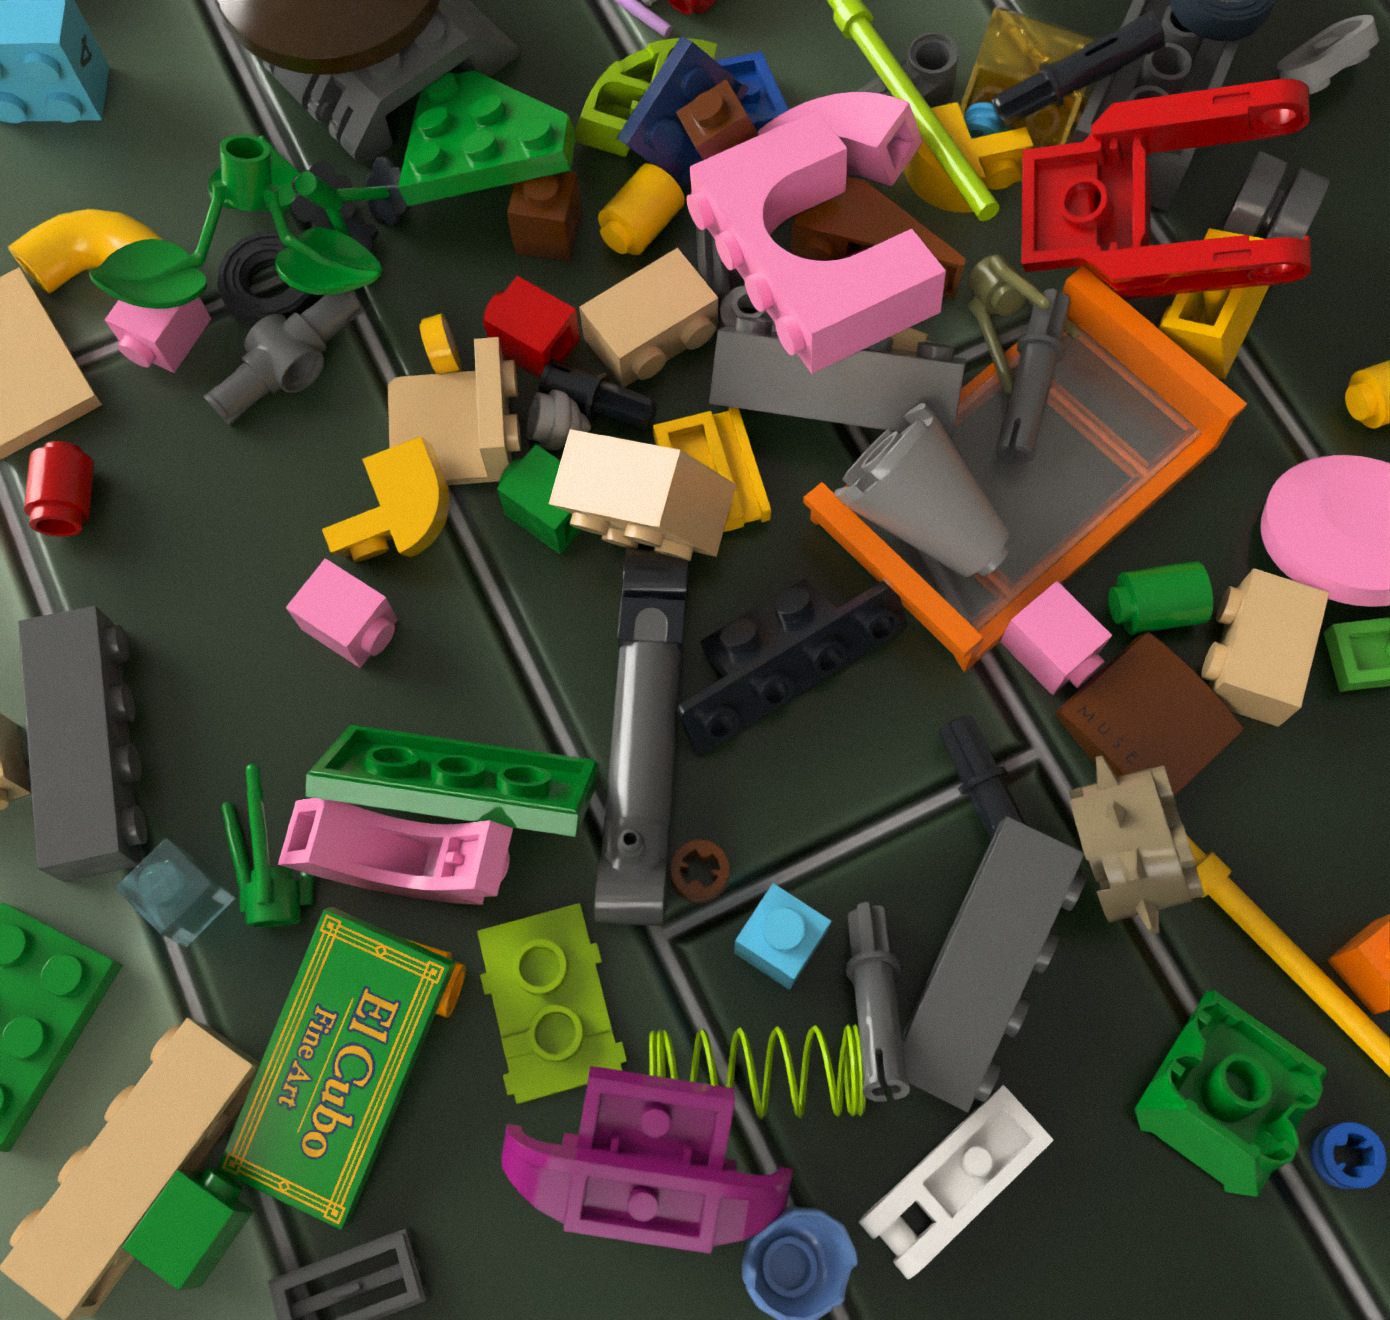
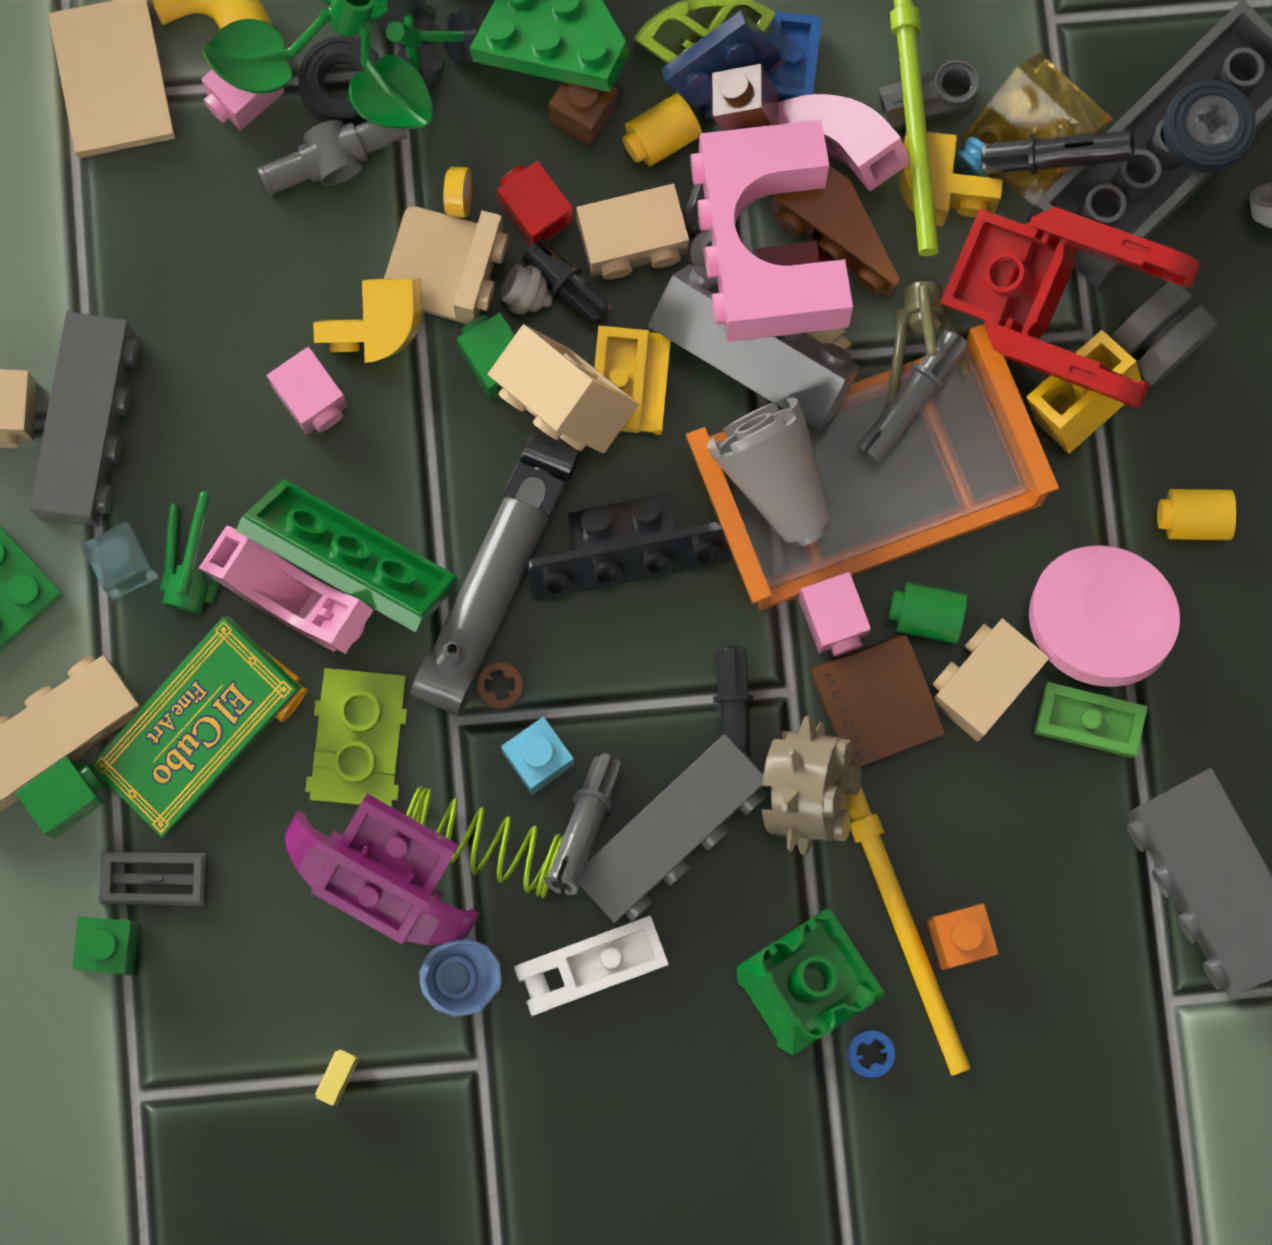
camera: 15 degrees right, 10 degrees up
red brick [24,441,95,537] -> none

